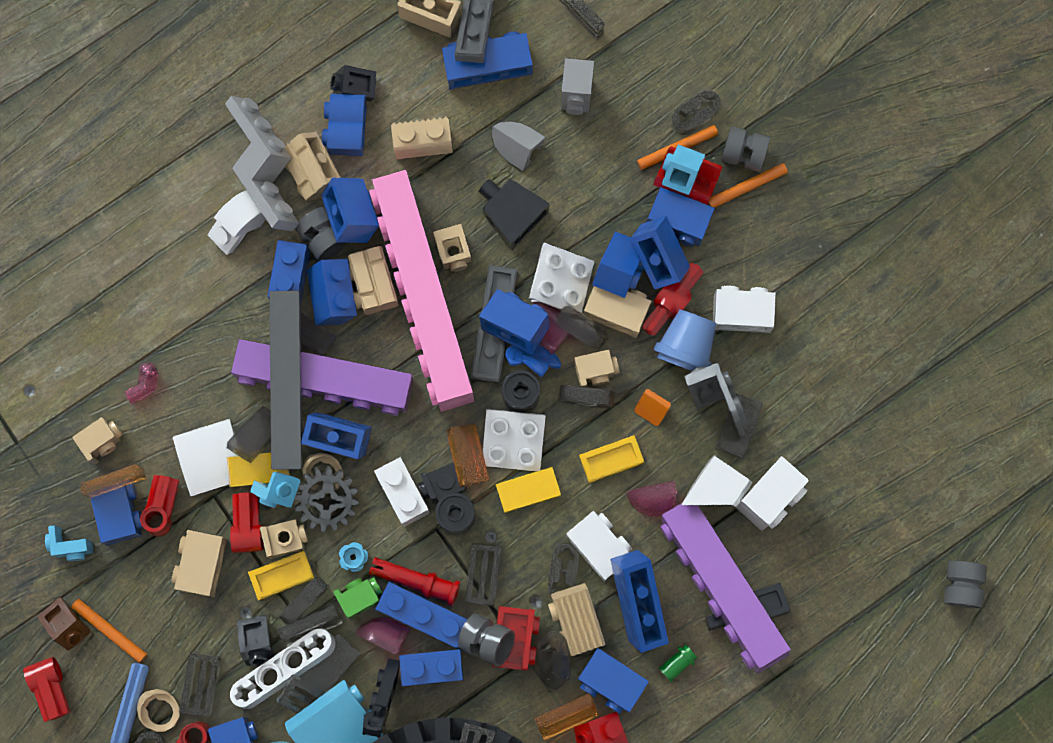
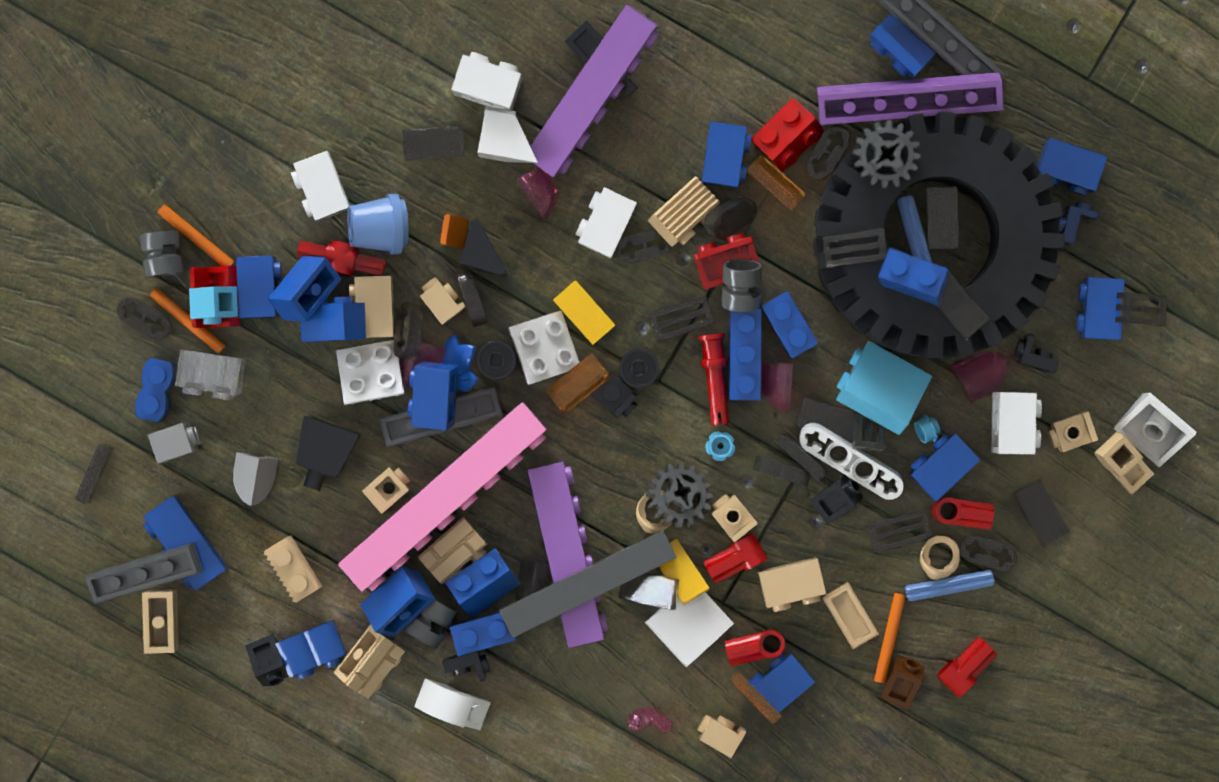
camera: 115 degrees left, 10 degrees up
medium azure bracket [45,525,94,561] -> none
light grey bracket [225,96,299,231] -> none
yellow tile [248,551,315,601] -> none
medium azure bracket [250,472,300,508] -> none
blue brick [301,412,372,459] -> none
bright green brick [333,577,383,620] -> none
black hinge [362,658,400,738] -> none
white brick [374,457,430,527] -> none
yellow tile [579,435,645,484] -> none
blue brick [610,550,669,653] -> none
green pin [658,644,698,682] -> none
dark grey bracket [684,363,748,437] -> none
none -> blue brick [135,358,177,422]
none -> clear brick [175,350,248,400]
none -> black bracket [442,651,490,682]
none -> black slope [460,218,508,277]
none -> tan tile [822,582,879,650]

